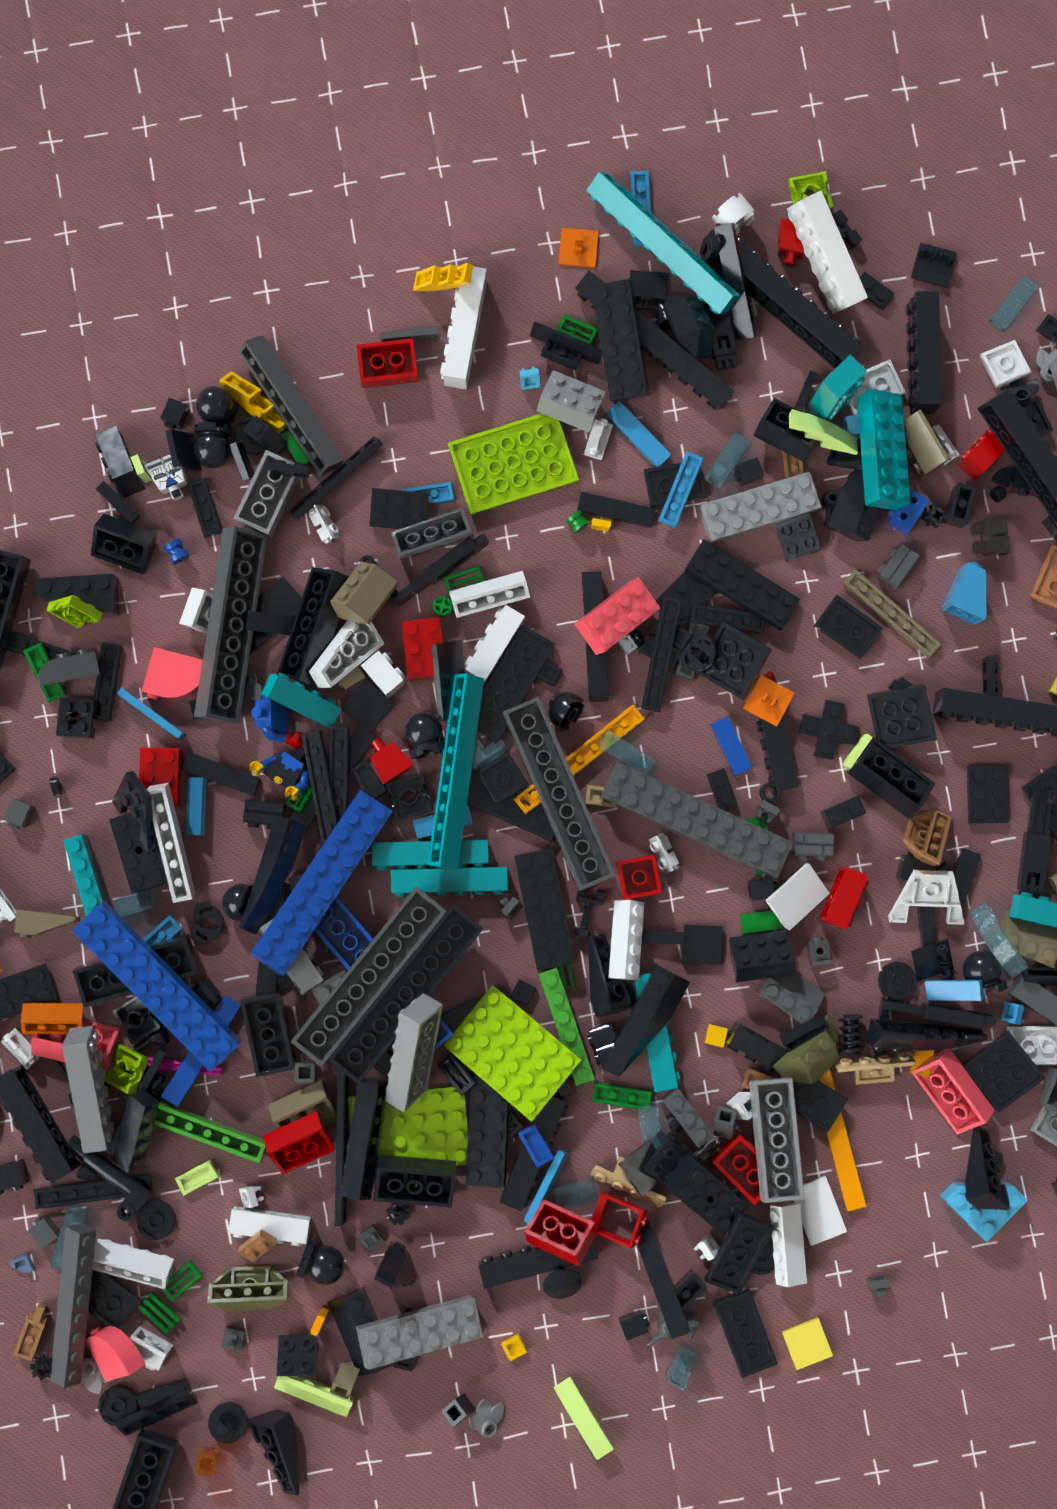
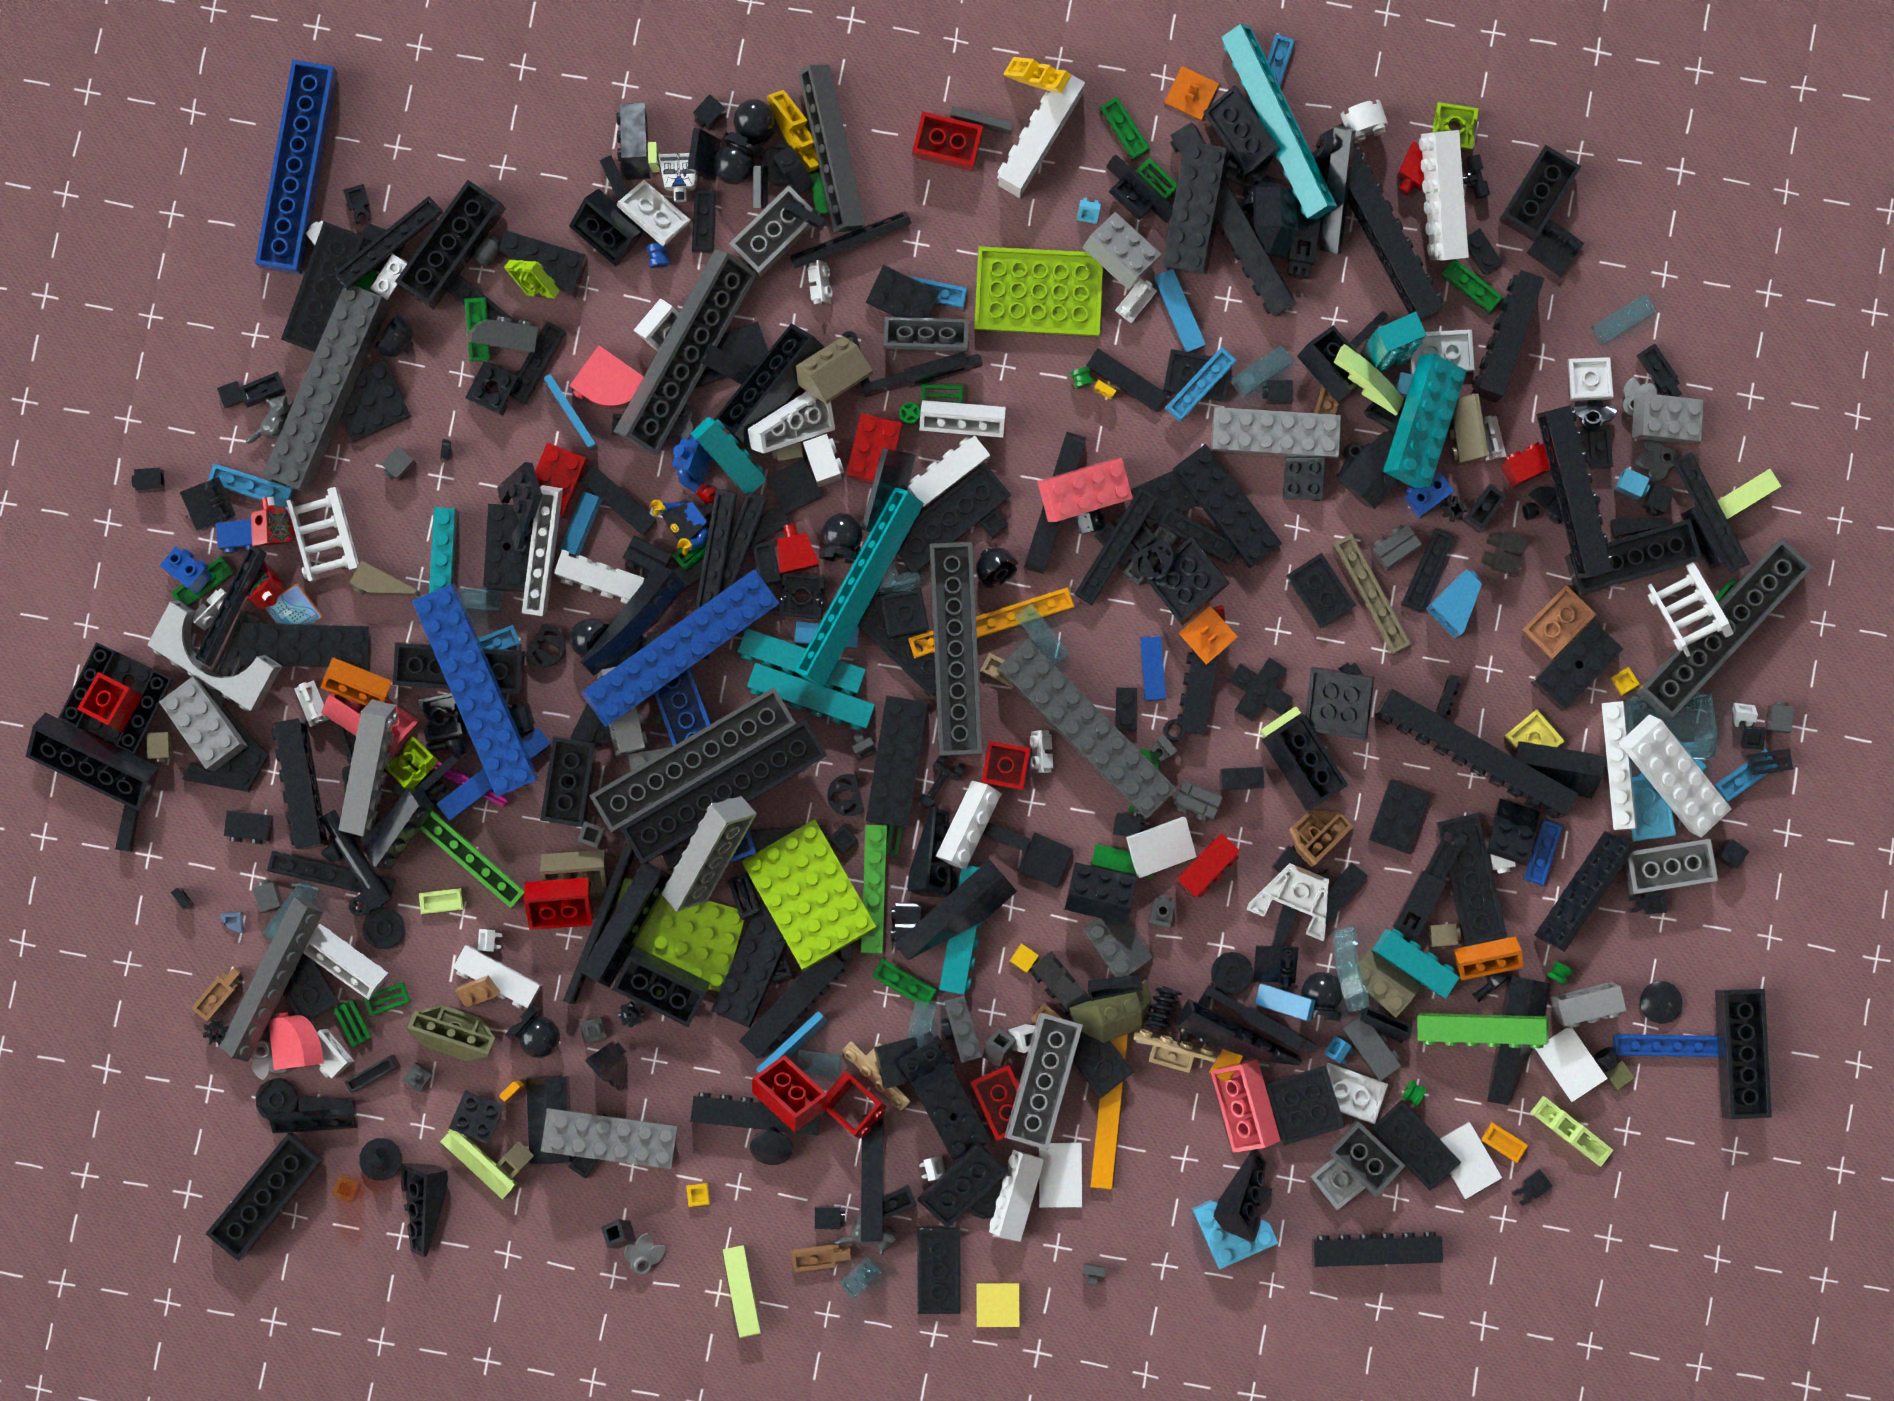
camera: 25 degrees right, 0 degrees up
blue tile [518,1123,554,1168] -> none
dark grey plate [693,1137,724,1165] -> none
none -> black piece [345,1054,401,1093]
none -> dark grey brick [472,235,501,268]
none -> white wedge [554,549,646,604]
none -> white tile [616,180,691,246]
none -> medium nougat hinge [791,1245,851,1272]
none -> black piece [827,774,864,816]
none -> green tile [1099,97,1150,161]
none -> black tile [1203,85,1281,176]
none -> black tile [1401,528,1454,613]
none -> green tile [1440,259,1503,314]
none -> black brick [1499,145,1581,242]

